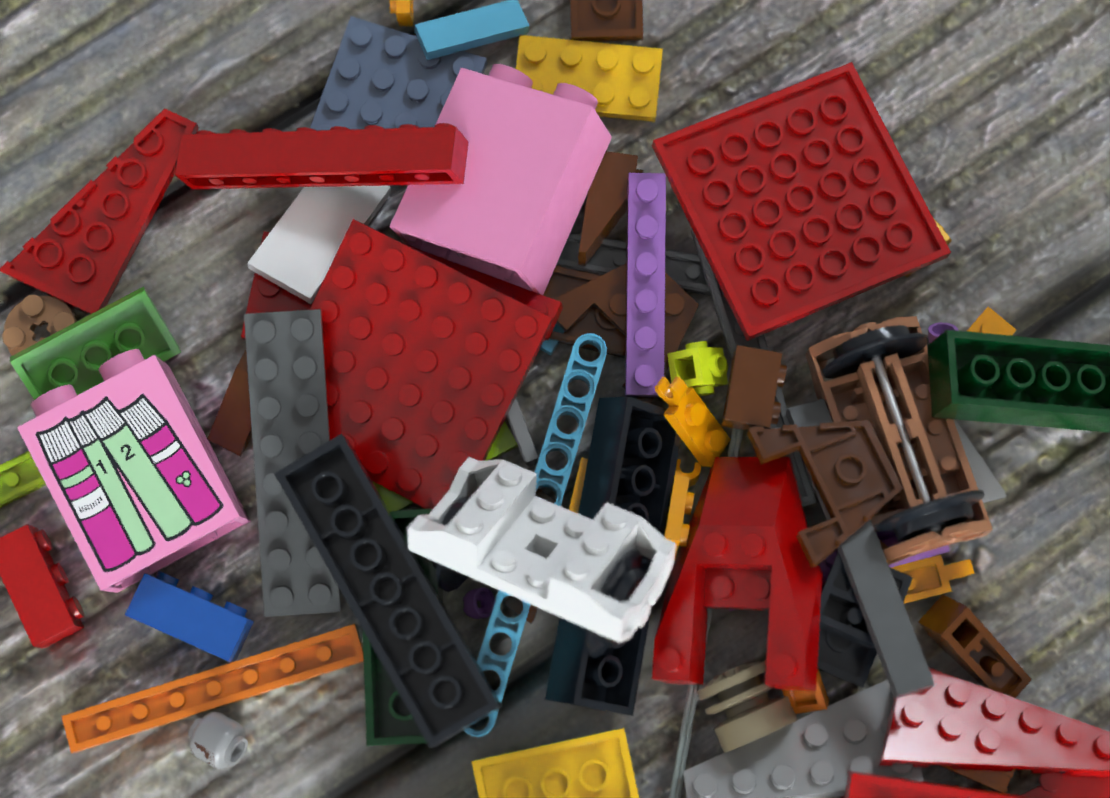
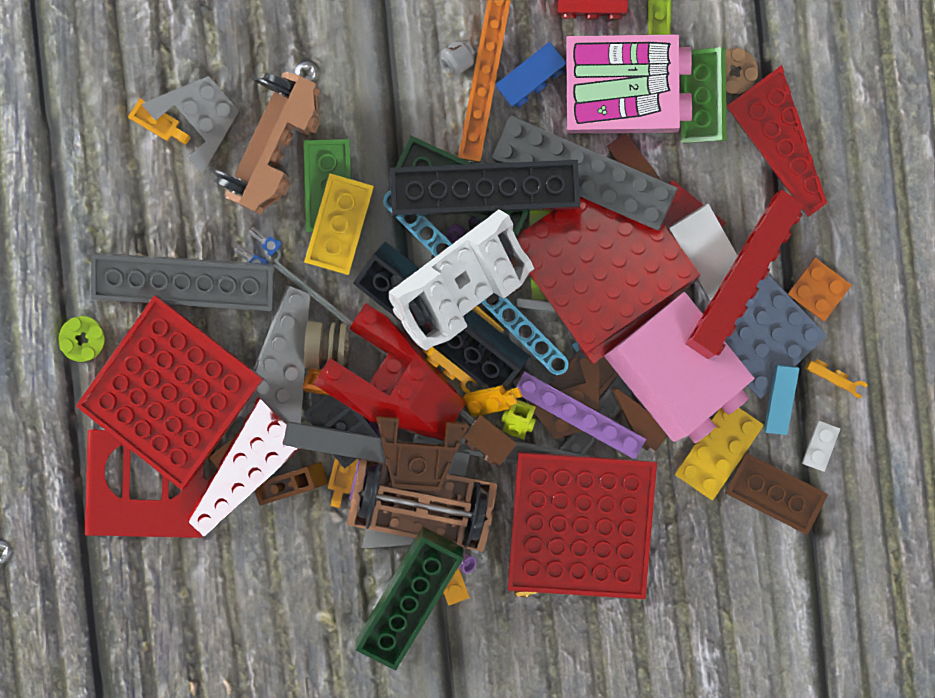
camera: 110 degrees right, 10 degrees up
none -> orange plate [787,258,852,322]

